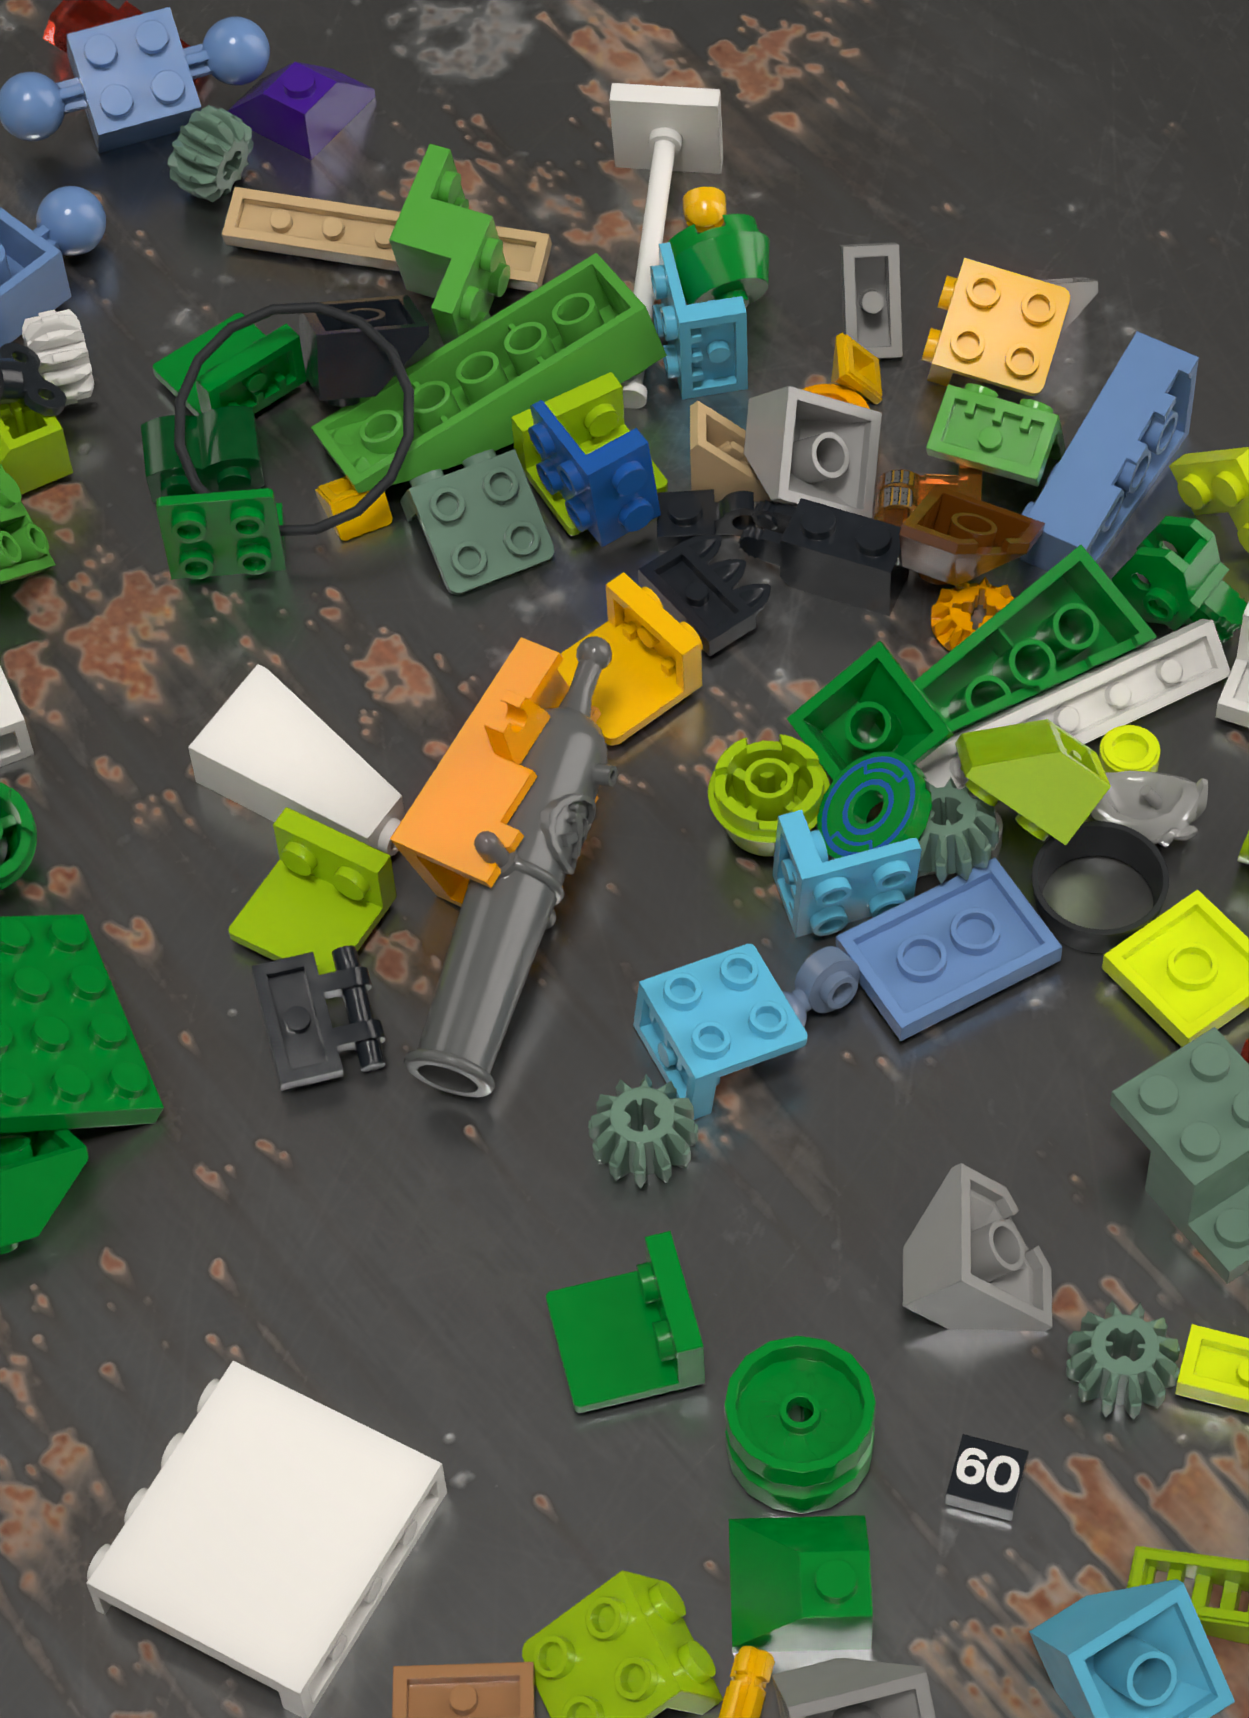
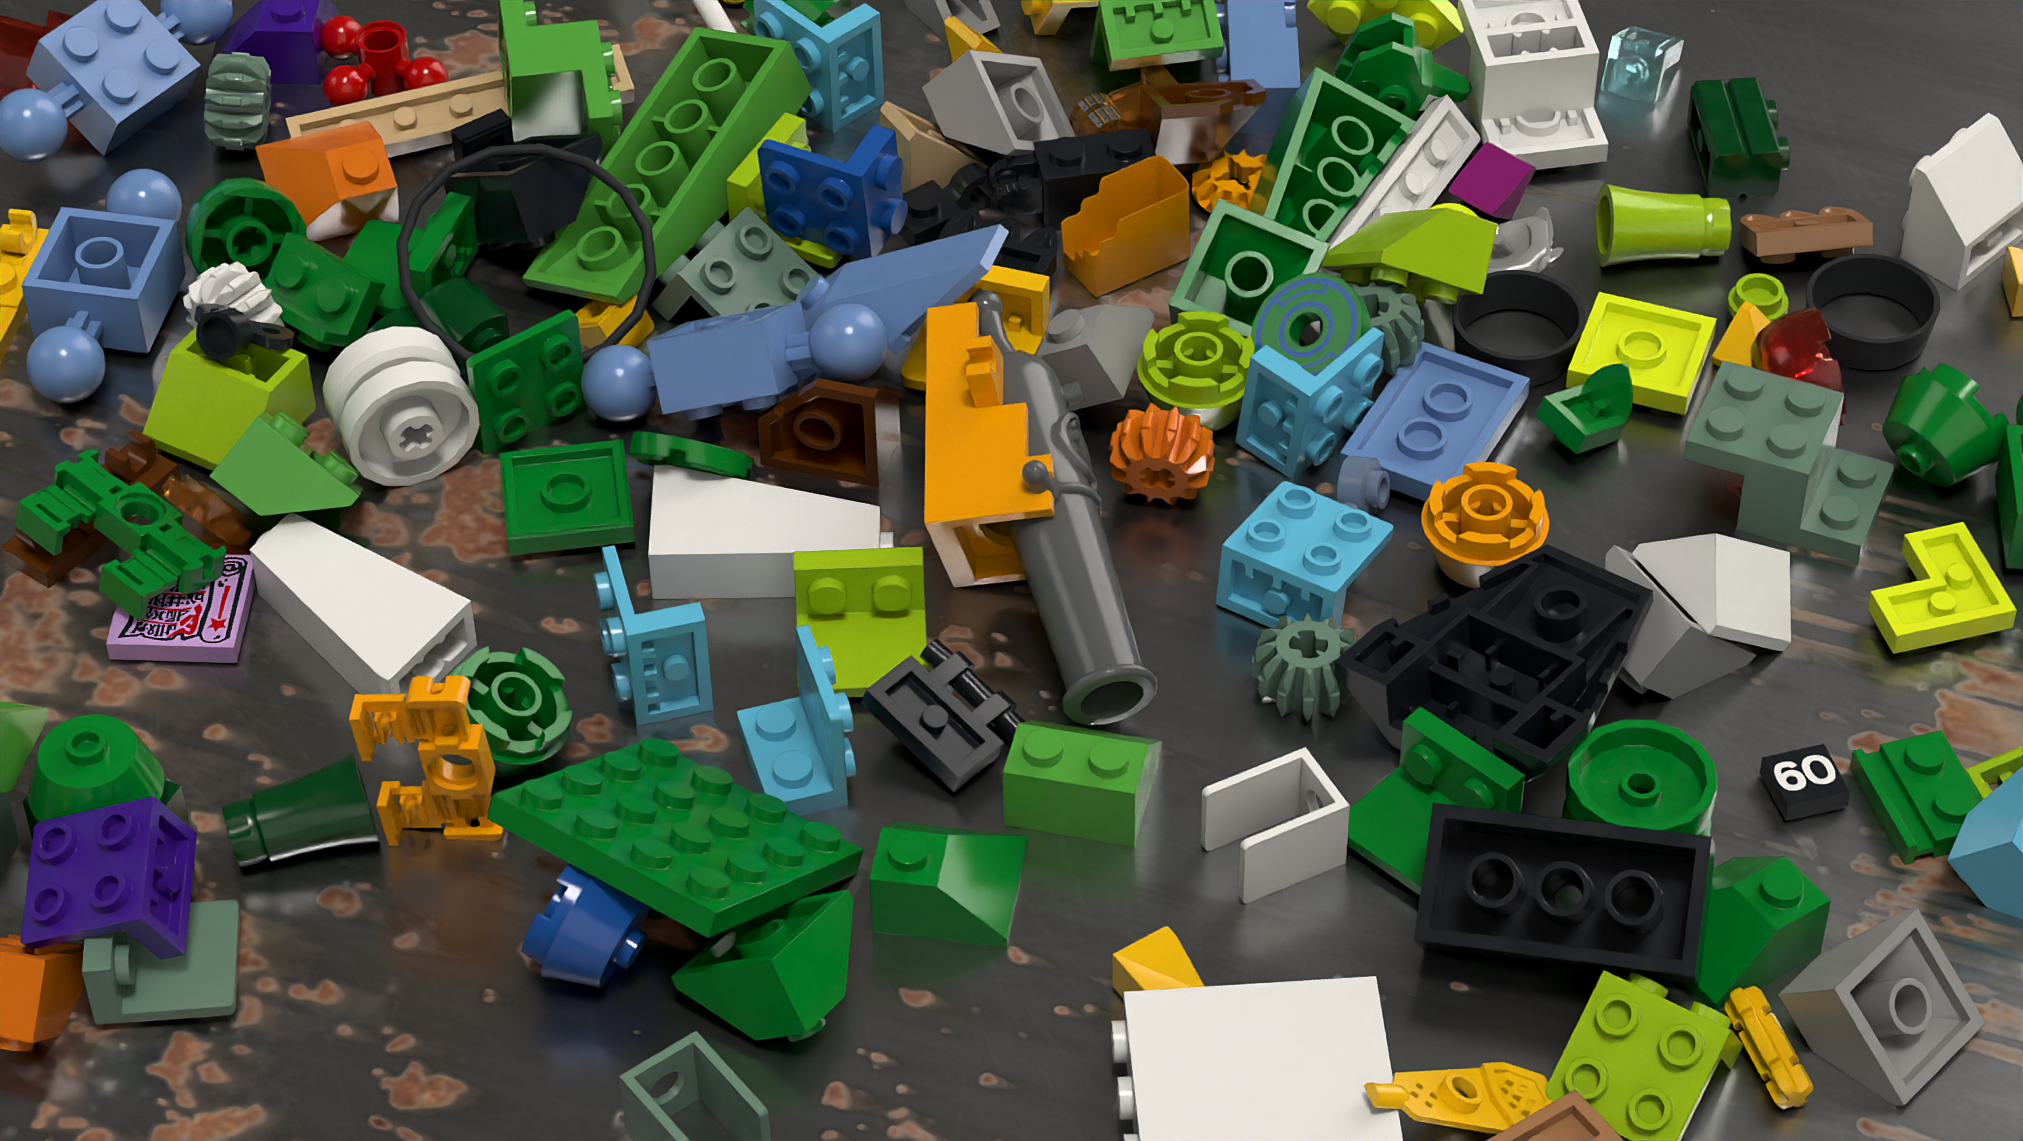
camera: 35 degrees left, 10 degrees down
sand green gear [1066,1300,1180,1420] -> none
none -> green cylinder [184,177,307,285]
none -> orange slope [255,121,399,243]
none -> green bracket [264,232,386,352]
none -> red piece [321,15,449,107]
none -> white wheel [322,326,480,486]
none -> black tile [451,108,514,162]
none -> green plate [499,439,635,556]
none -> medium blue brick [581,301,888,423]
none -> medium azure bracket [593,545,714,726]
none -> green tile [629,432,754,481]
none -> medium azure bracket [736,625,856,816]
none -> reddish brown slope [758,378,900,488]
none -> medium blue wedge [796,224,1009,386]
none -> green slope [869,821,1028,948]
none -> bright green slope [1003,720,1162,847]
none -> light grey slope [1036,304,1155,411]
none -> light orange piece [1061,155,1190,298]
none -> orange gear [1109,403,1215,505]
none -> yellow slope [1112,926,1205,999]
none -> white piece [1200,747,1350,904]
none -> black wedge [1334,544,1653,783]
none -> yellow piece [1364,1062,1553,1134]
none -> black brick [1414,803,1716,986]
none -> light orange cone [1421,462,1549,588]
none -> magenta slope [1448,141,1537,220]
none -> green plate [1535,363,1633,454]
none -> white slope [1632,533,1791,652]
none -> green plate [1850,730,1983,865]

